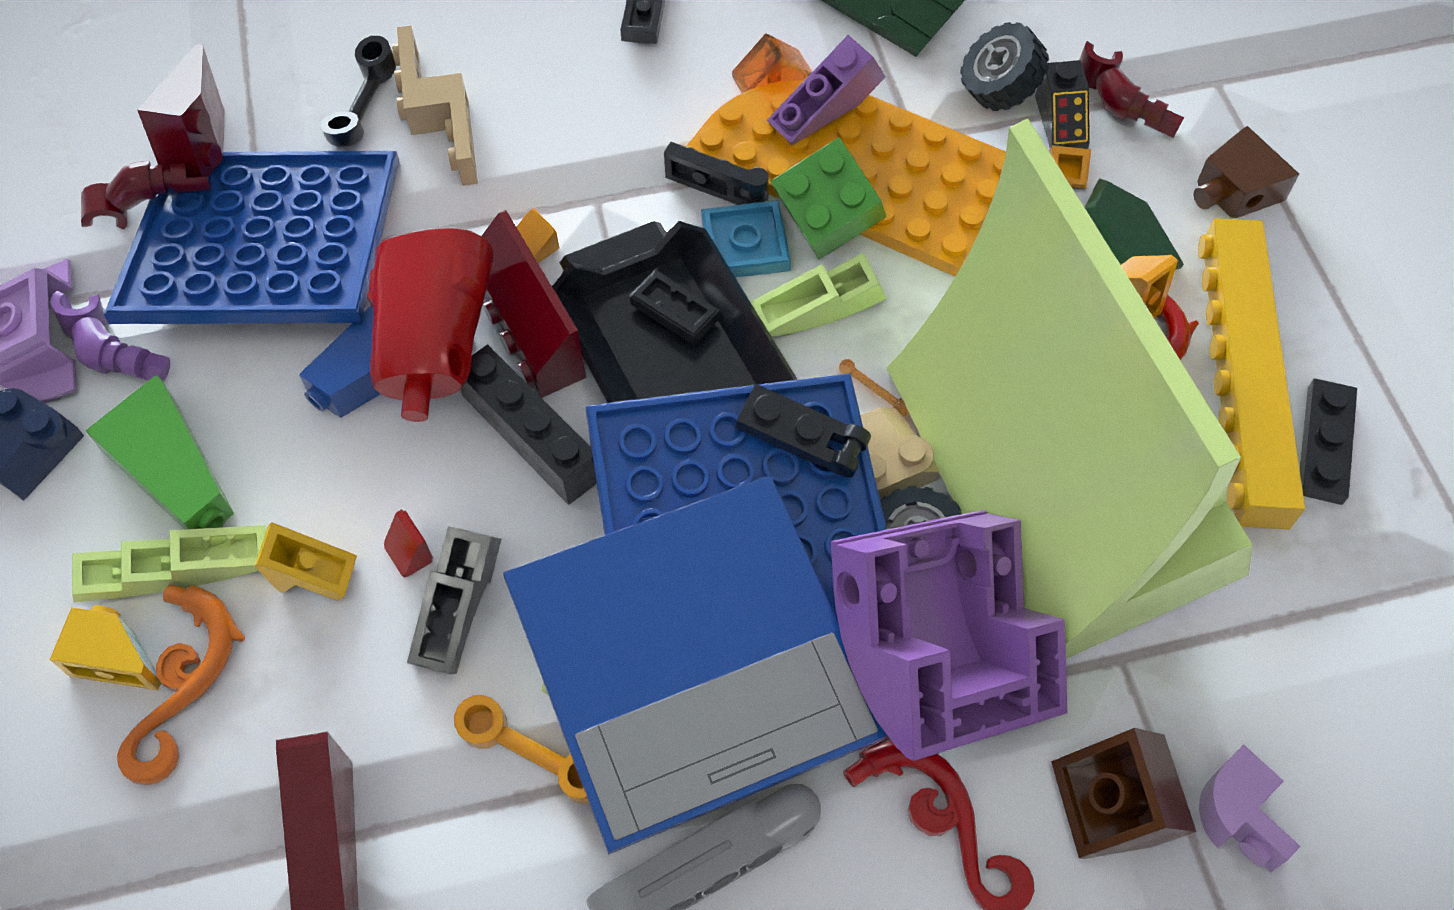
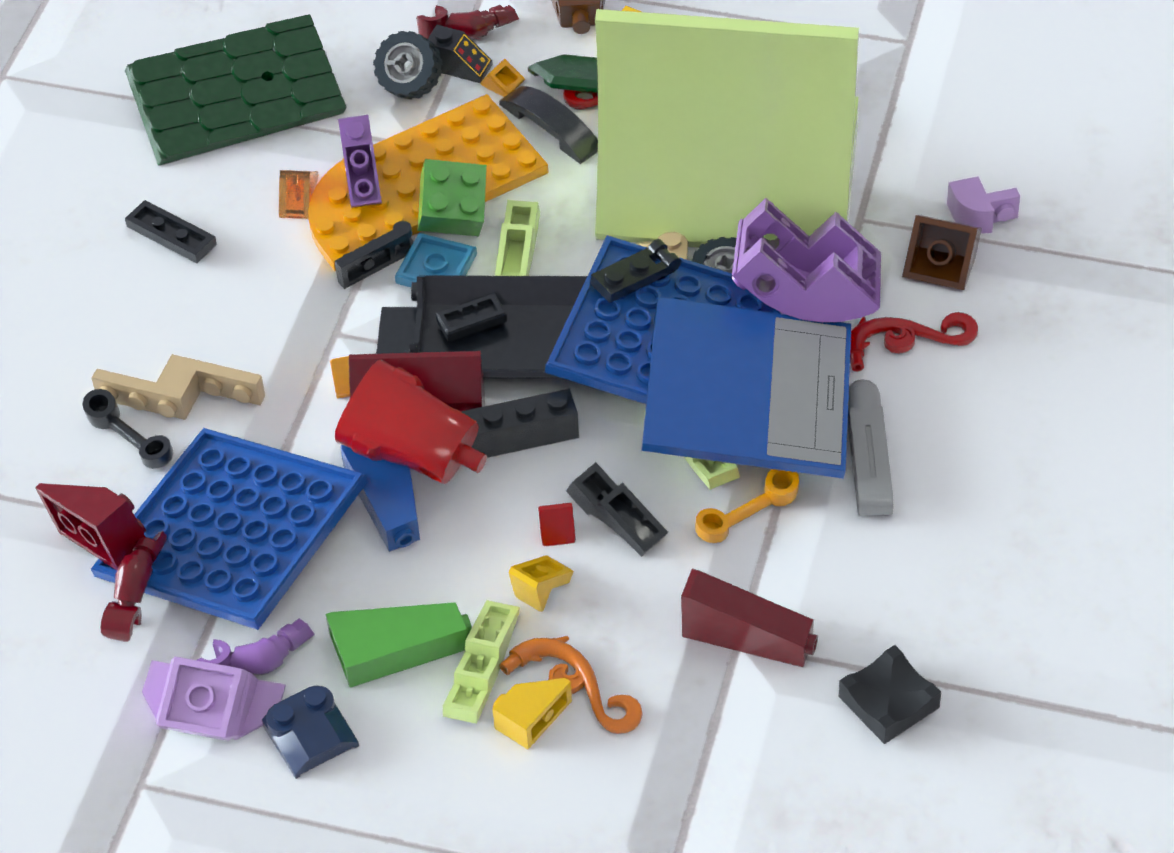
camera: 60 degrees left, 10 degrees down
clear orange hinge [839,359,909,417] -> none

